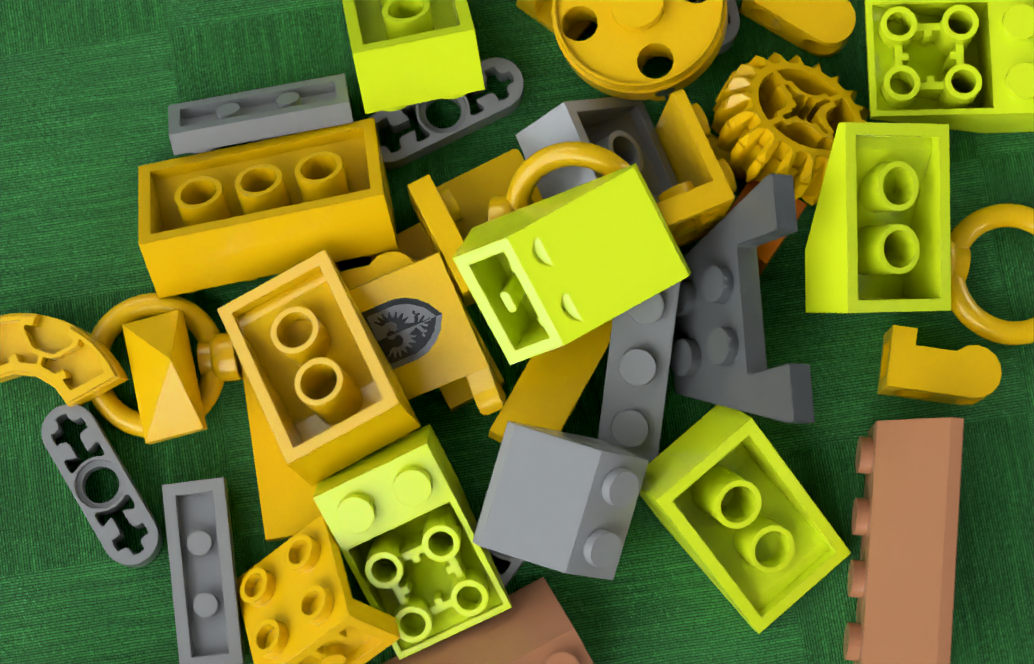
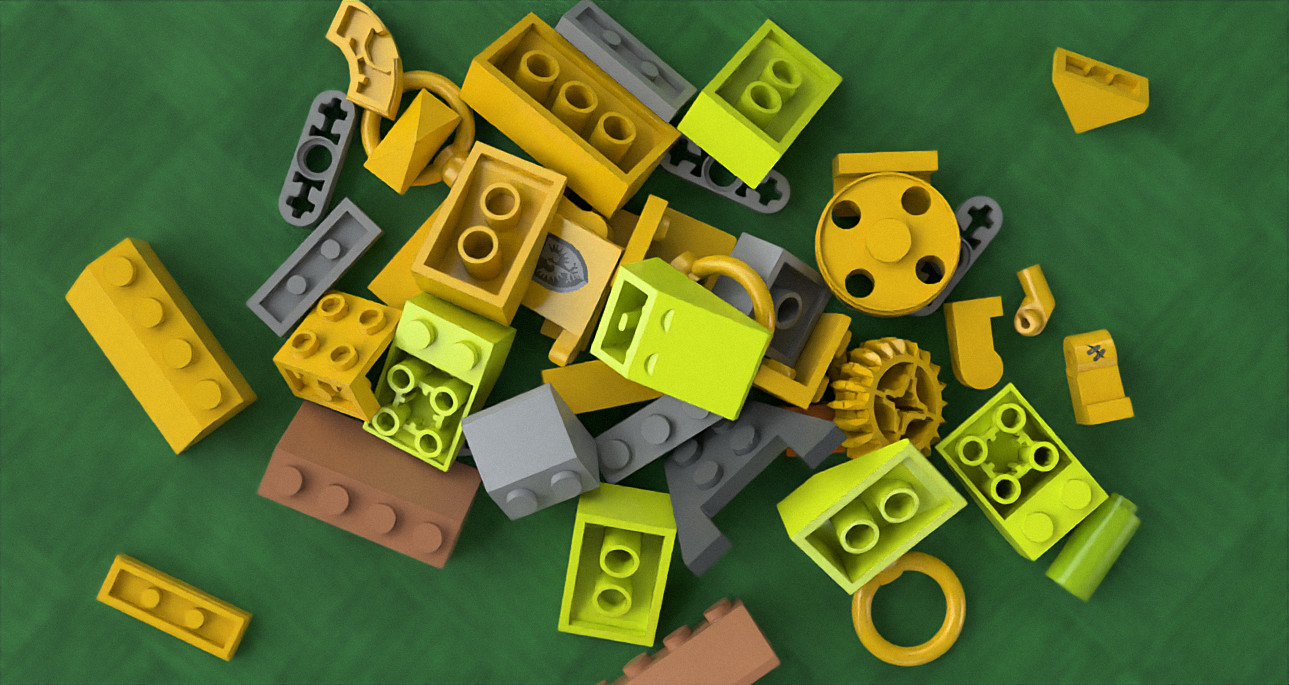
camera: 50 degrees right, 10 degrees up
yellow leg [877,325,1002,405] -> none

